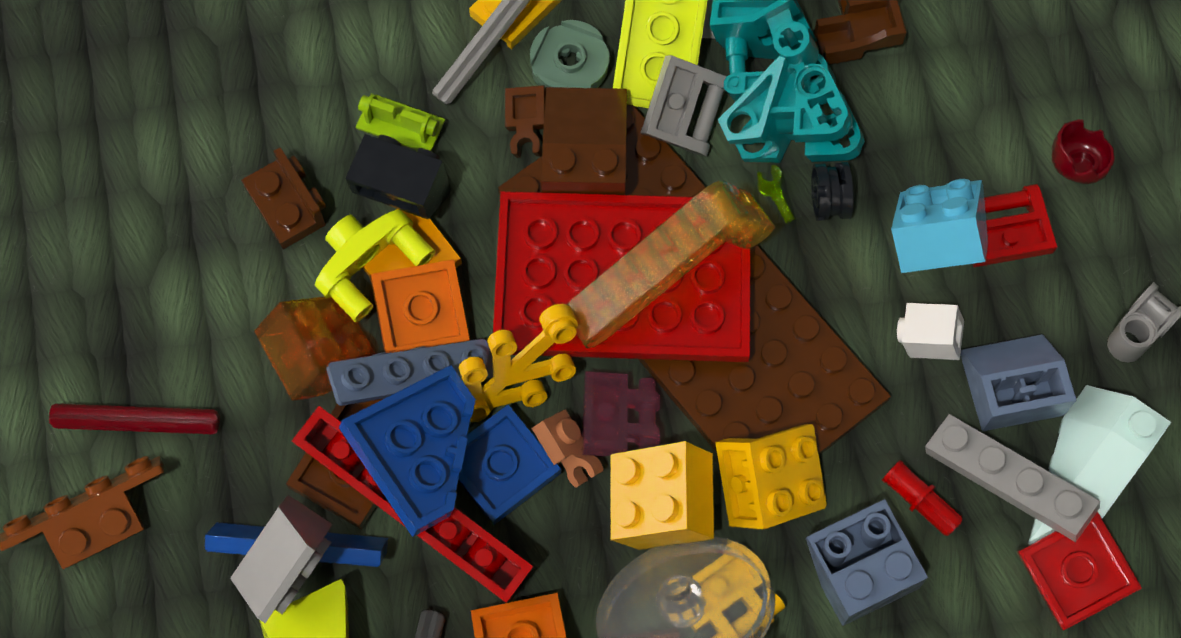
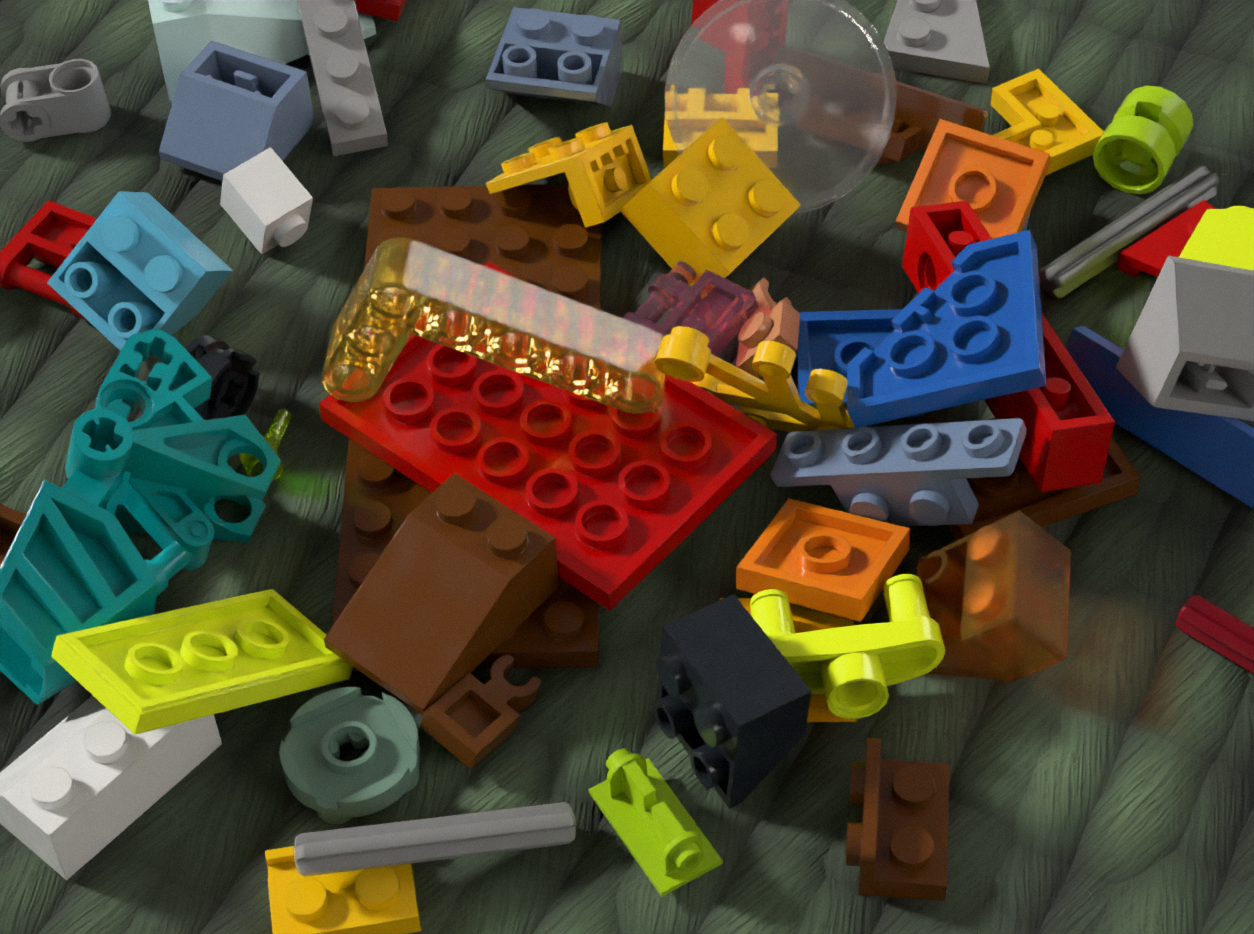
camera: 140 degrees left, 20 degrees down
light grey plate [641,55,727,157] -> none
red axle [882,460,962,536] -> none

